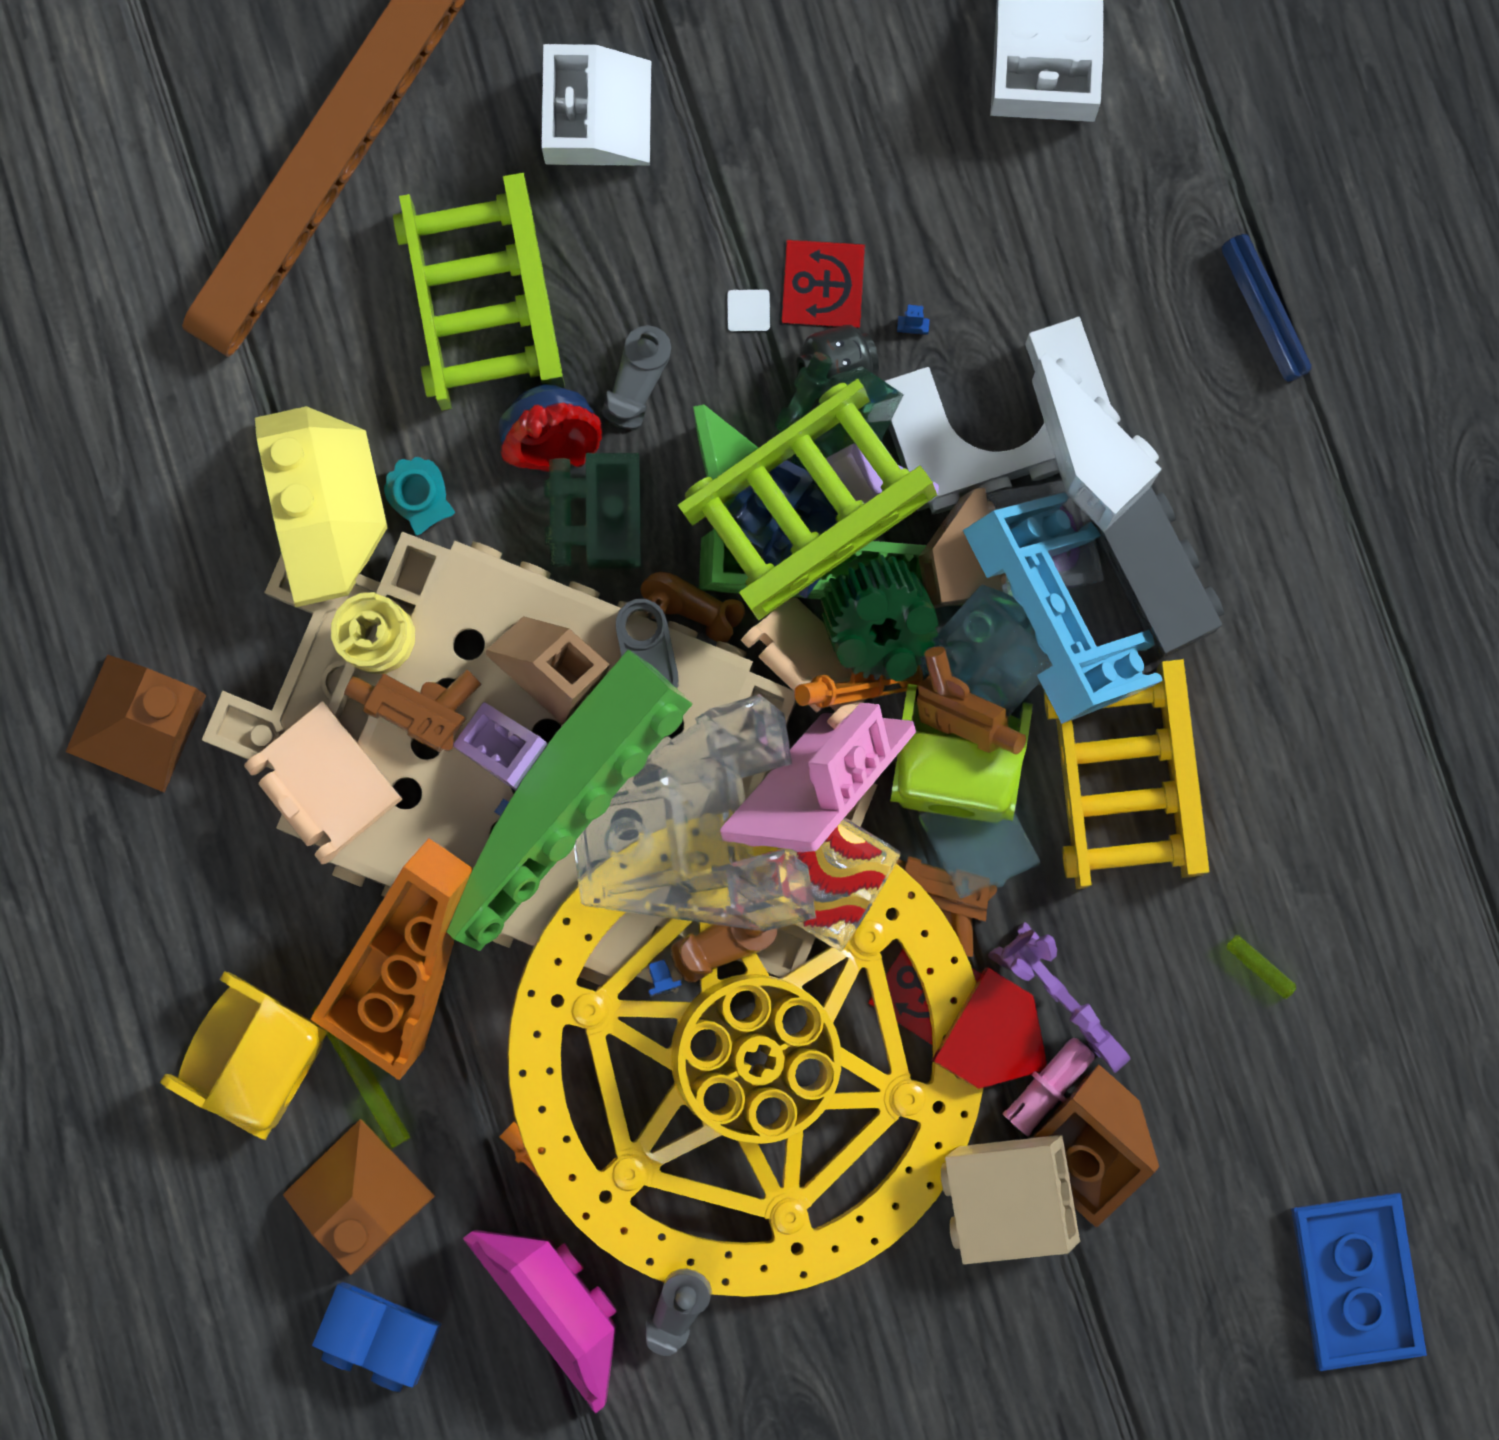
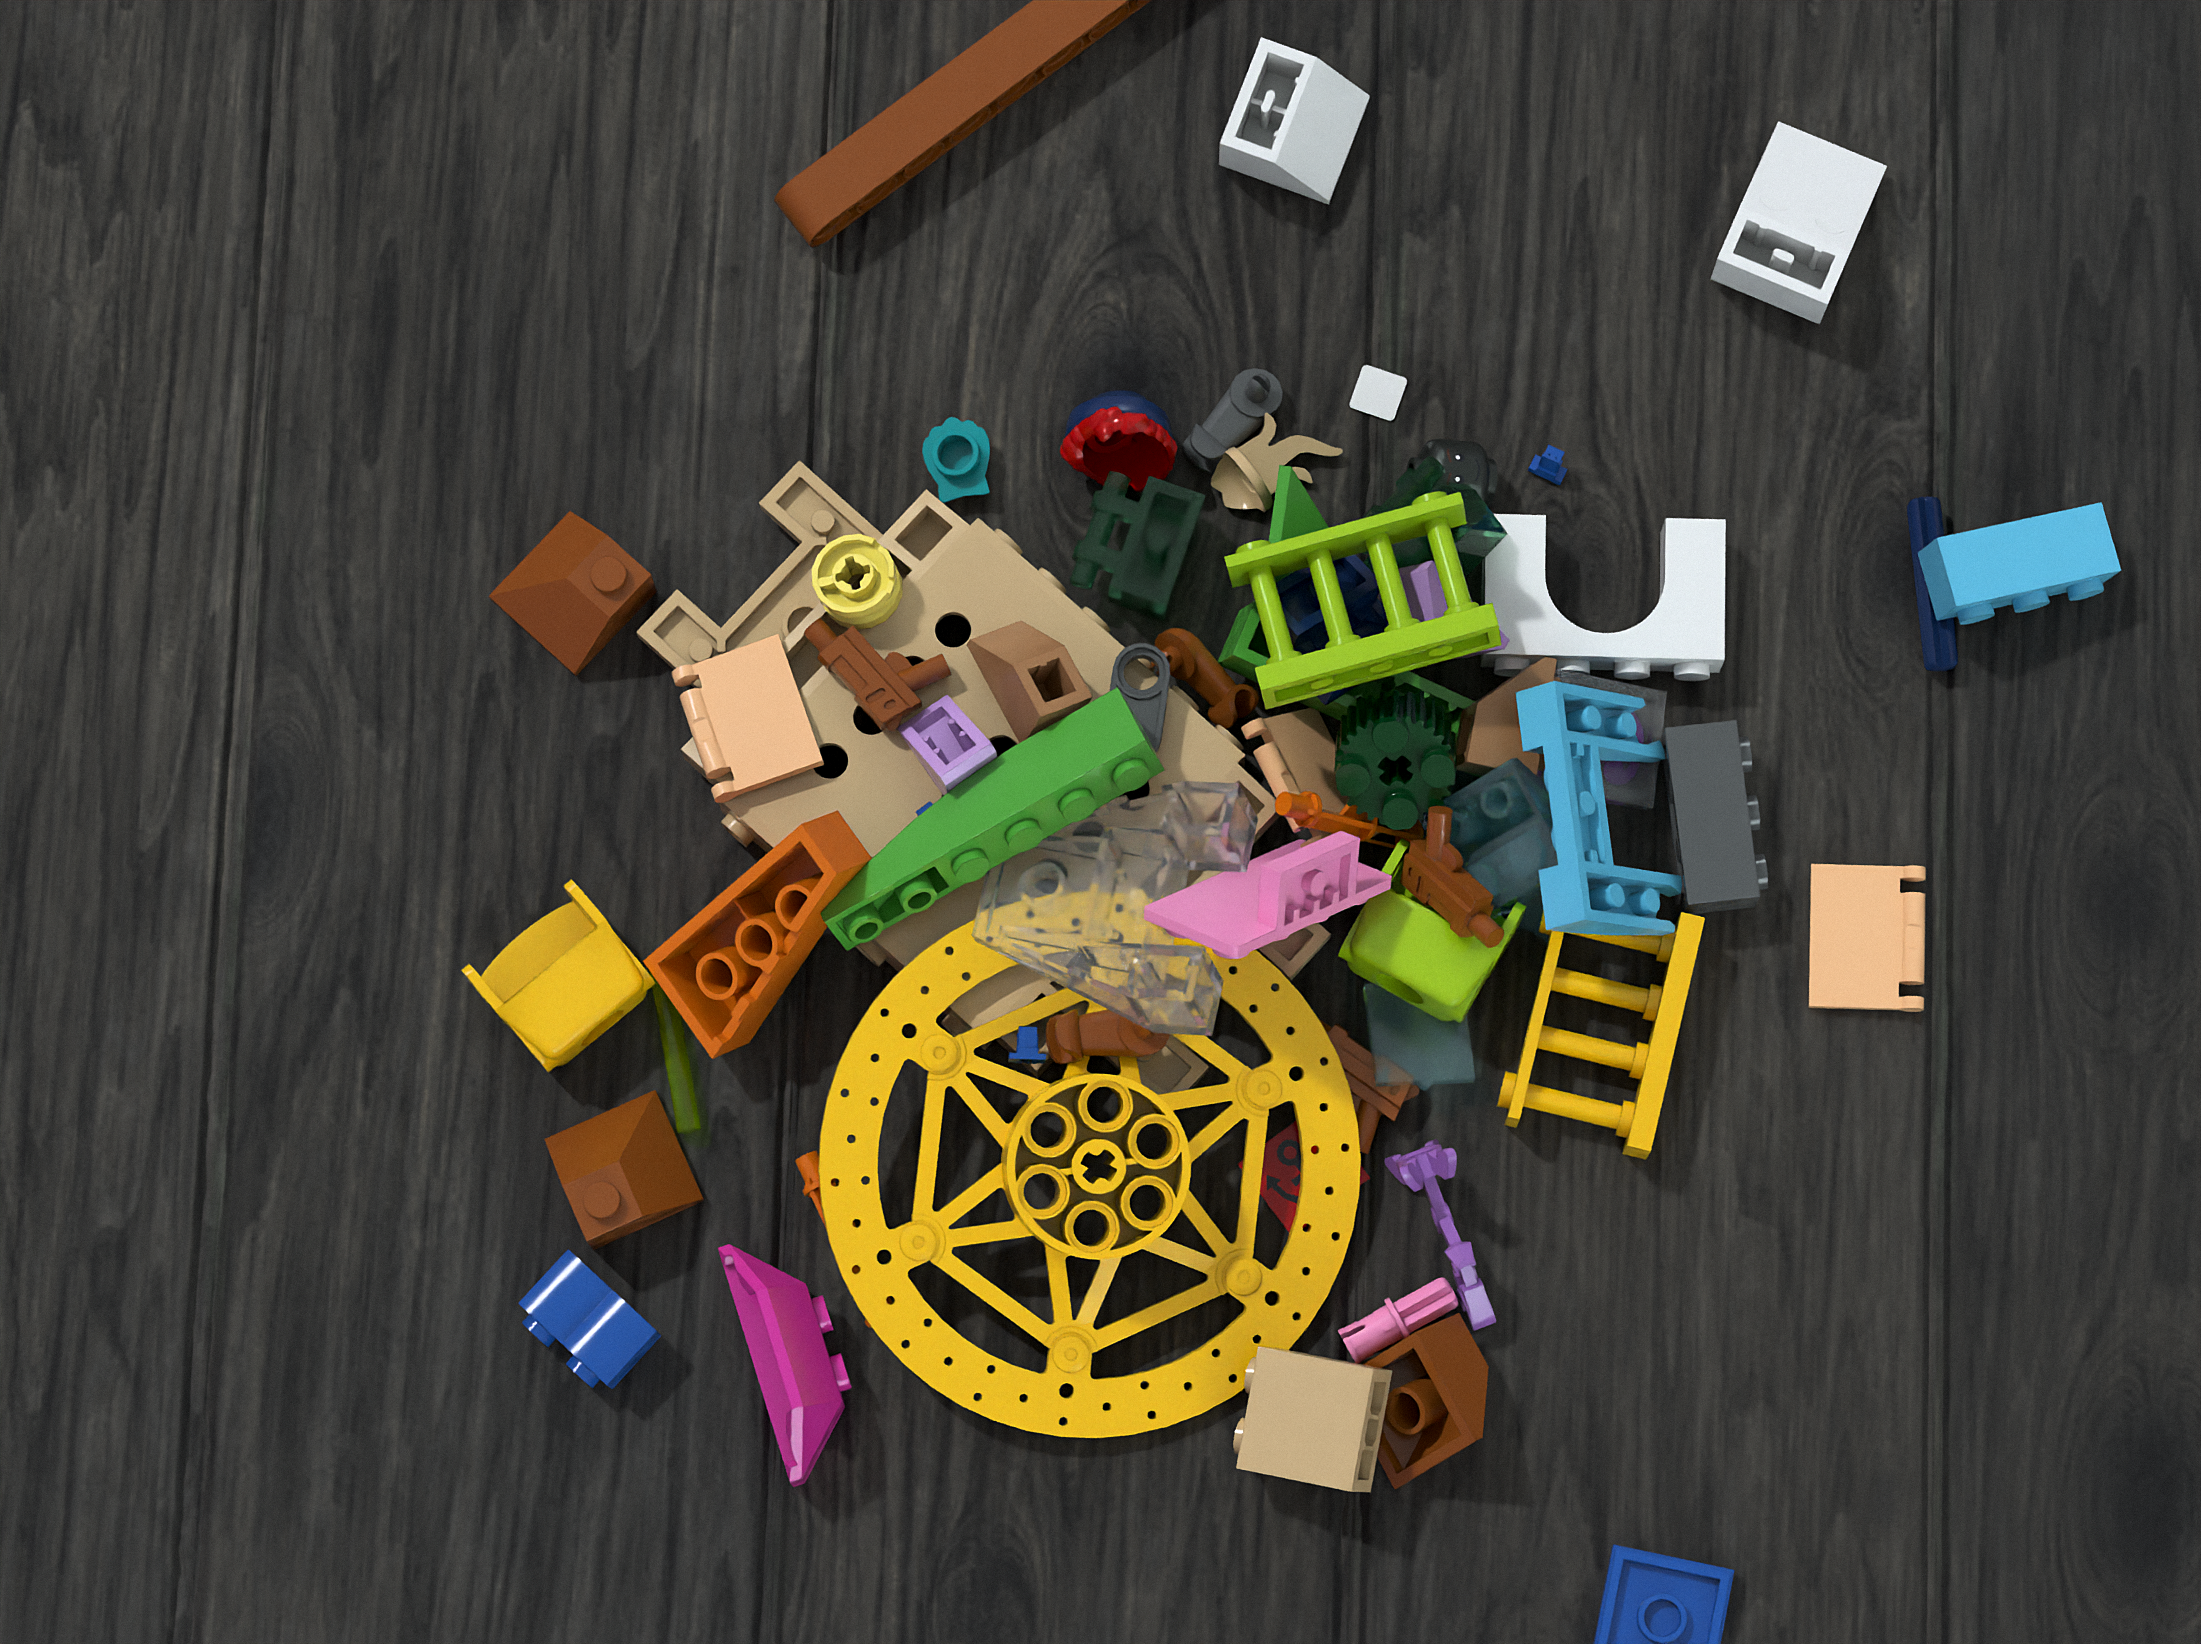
camera: 20 degrees right, 5 degrees down
light yellow wedge [255,406,388,607] -> none
lime fence [393,173,565,410] -> none
dark grey piece [645,1269,712,1356] -> none
slope [749,818,900,952] -> none
red sticker [782,240,865,328] -> none
red slope [931,968,1047,1089] -> none
white slope [1032,353,1162,532] -> none
clear neon green piece [1226,935,1296,999] -> none
none -> tan piece [1211,413,1343,512]
none -> light nougat piece [1808,864,1926,1012]
none -> medium azure brick [1918,502,2121,625]

